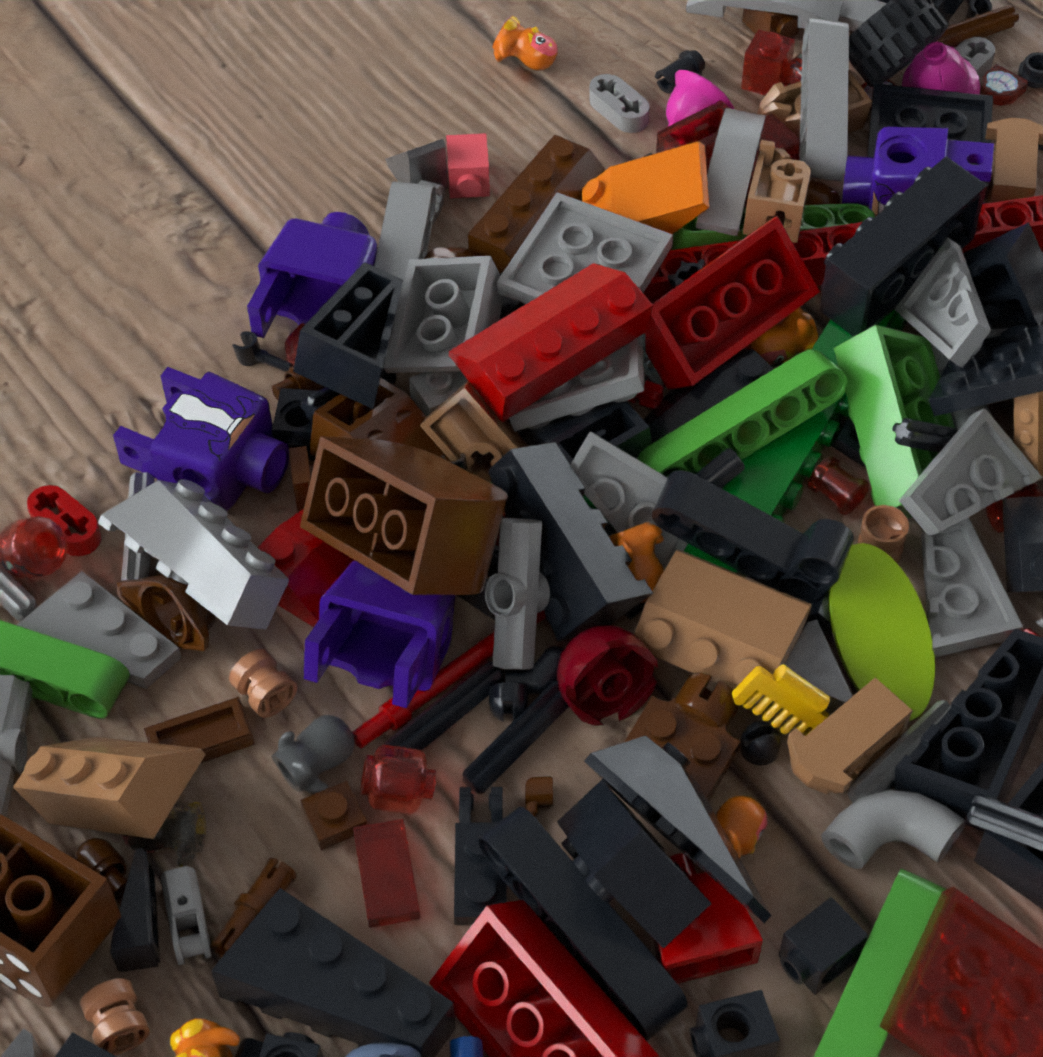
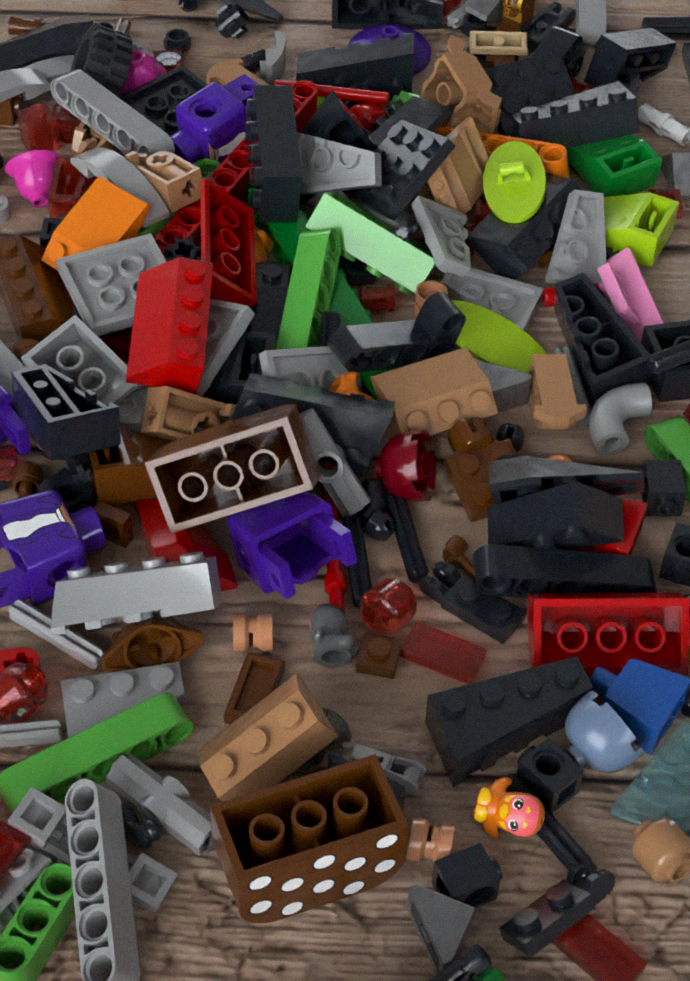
camera: 55 degrees left, 5 degrees down
reddish brown pin [211,858,297,957] -> none
yellow piece [732,665,830,736] -> none

